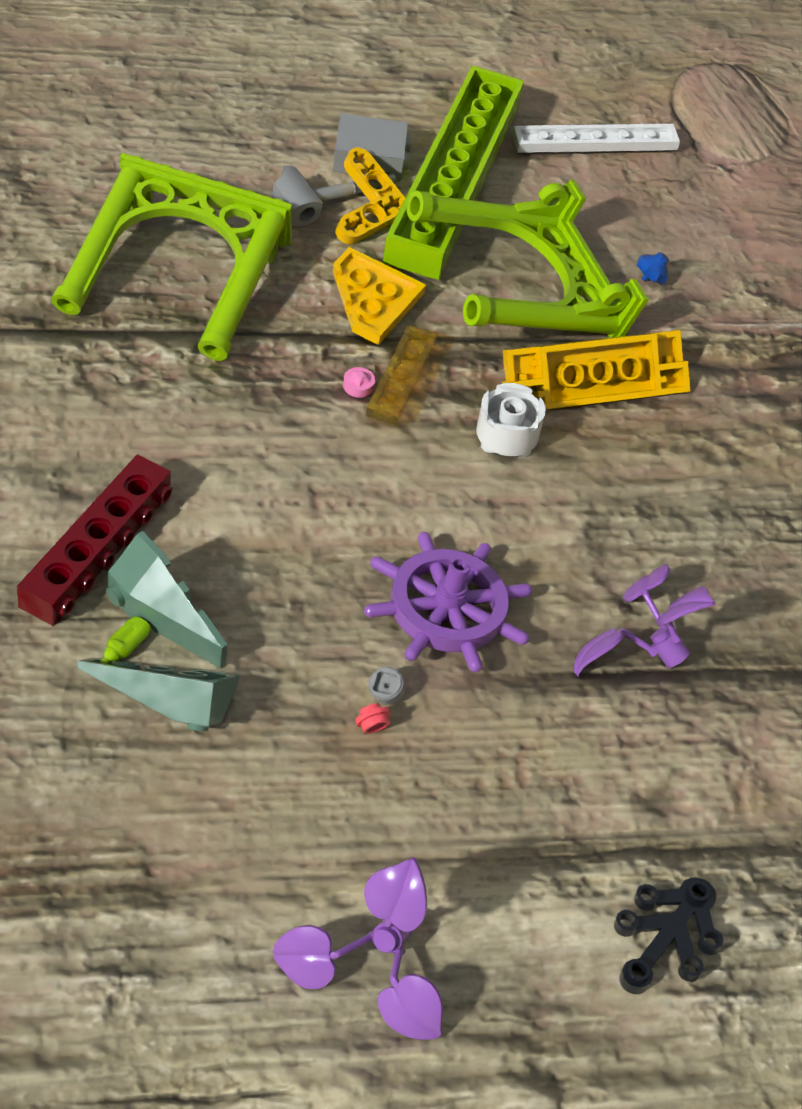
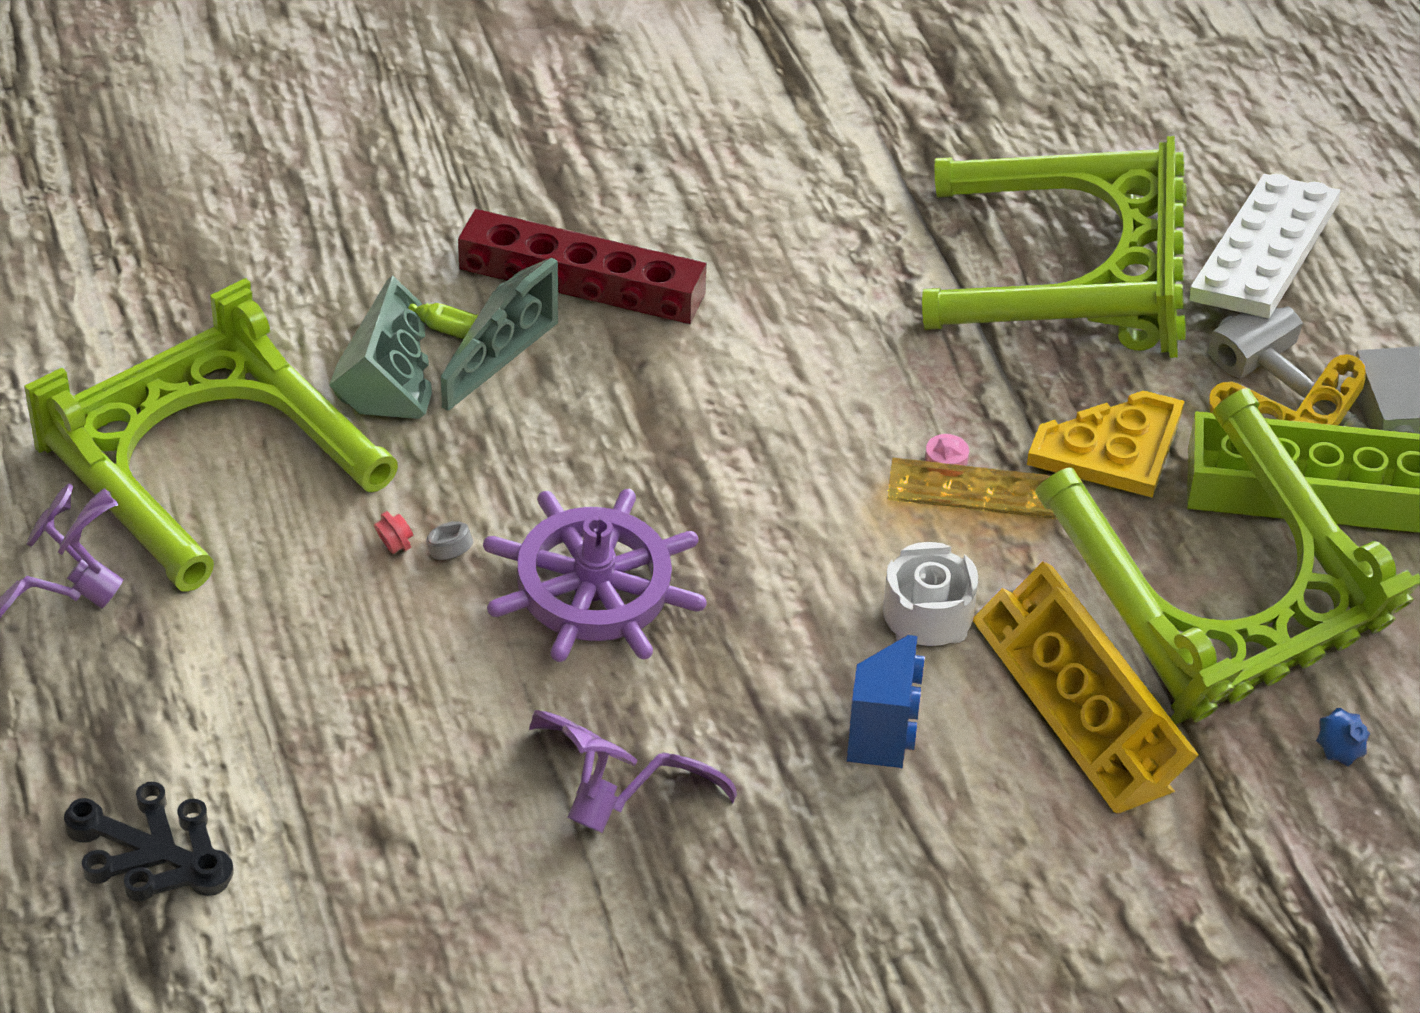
camera: 85 degrees right, 5 degrees down
none -> lime arch [24,278,398,592]
none -> blue slope [846,635,925,768]
none -> white plate [1189,174,1340,318]

